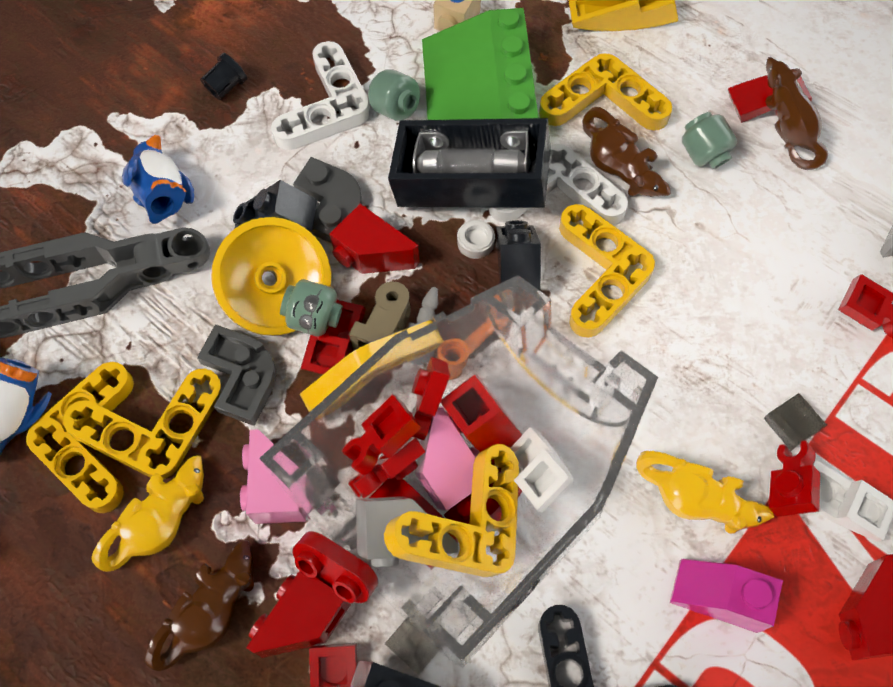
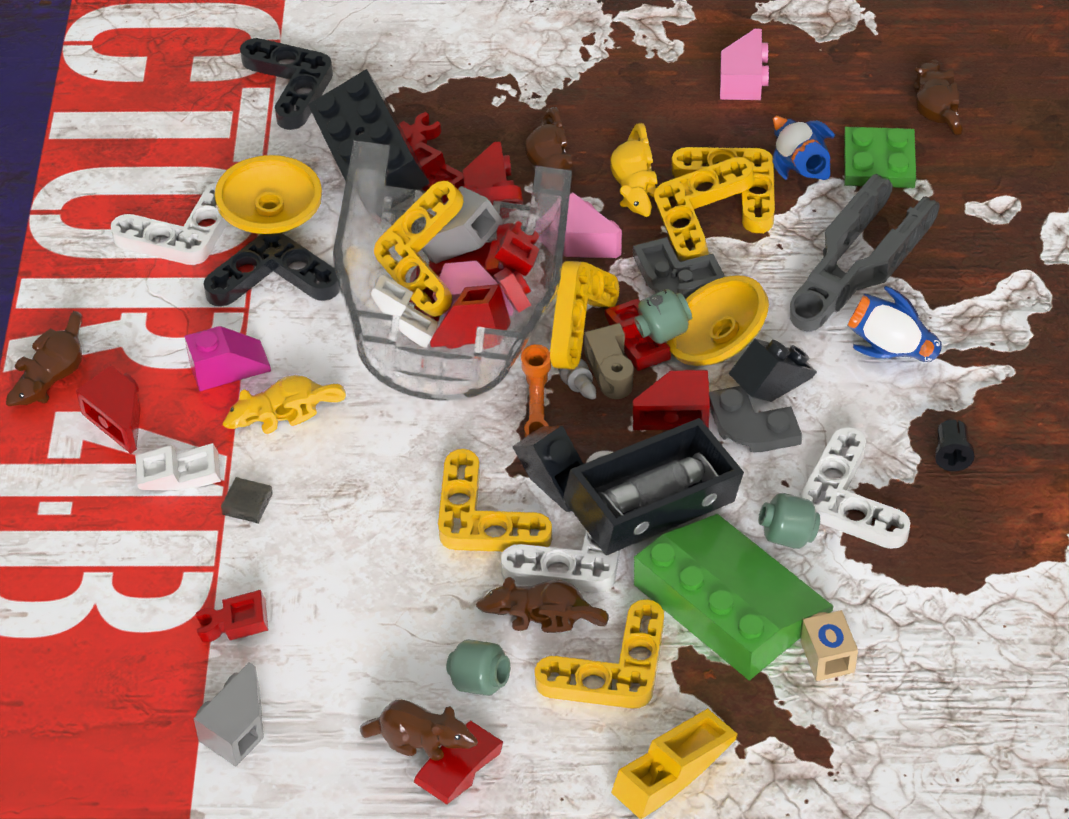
camera: 140 degrees right, 15 degrees down
red plate [769,440,820,517] -> none

